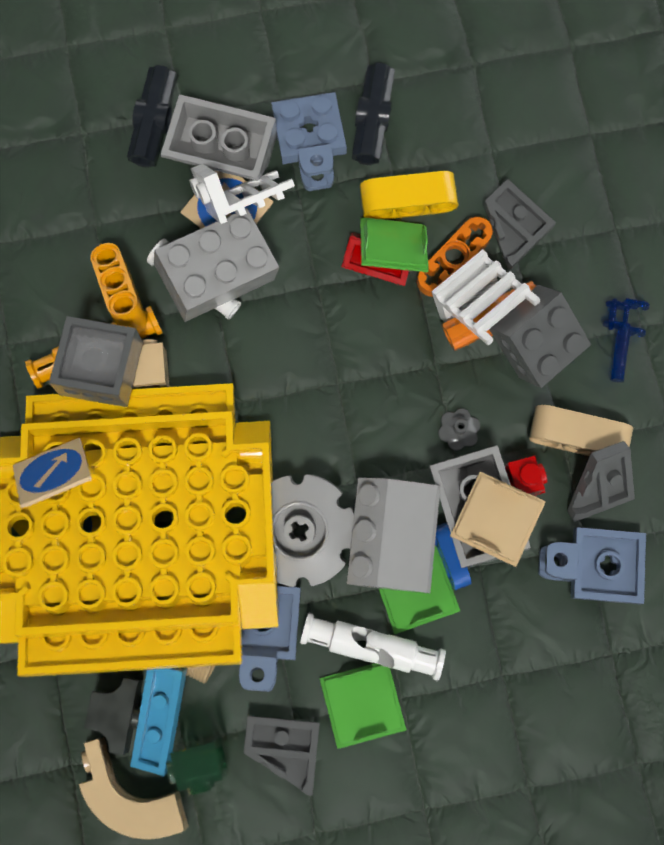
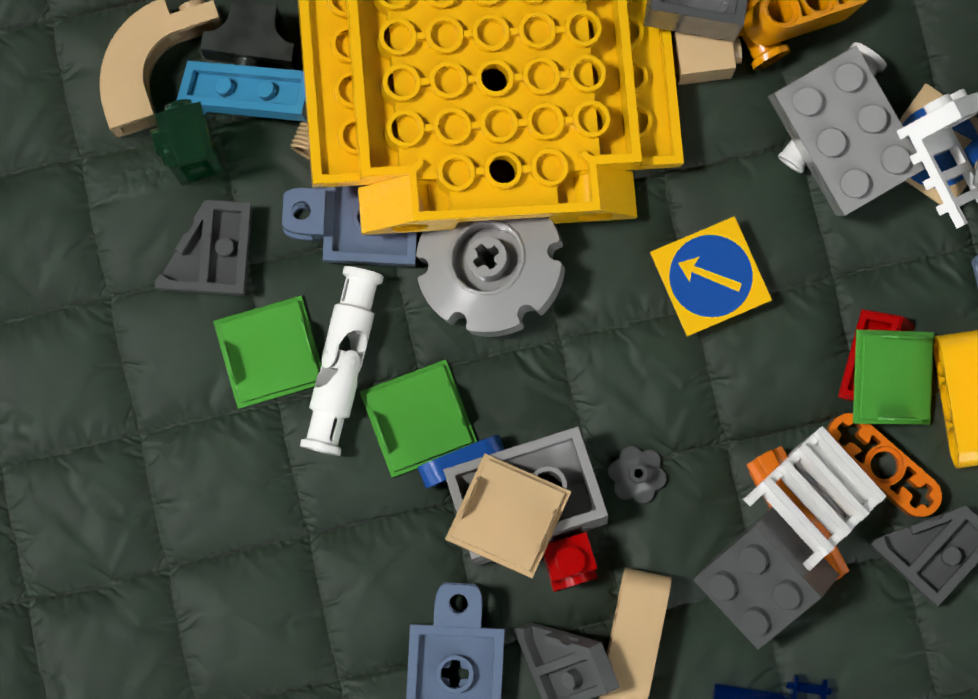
camera: 90 degrees right, 5 degrees up
light grey slope [347,478,441,593] -> none
none -> piece [650,216,772,337]

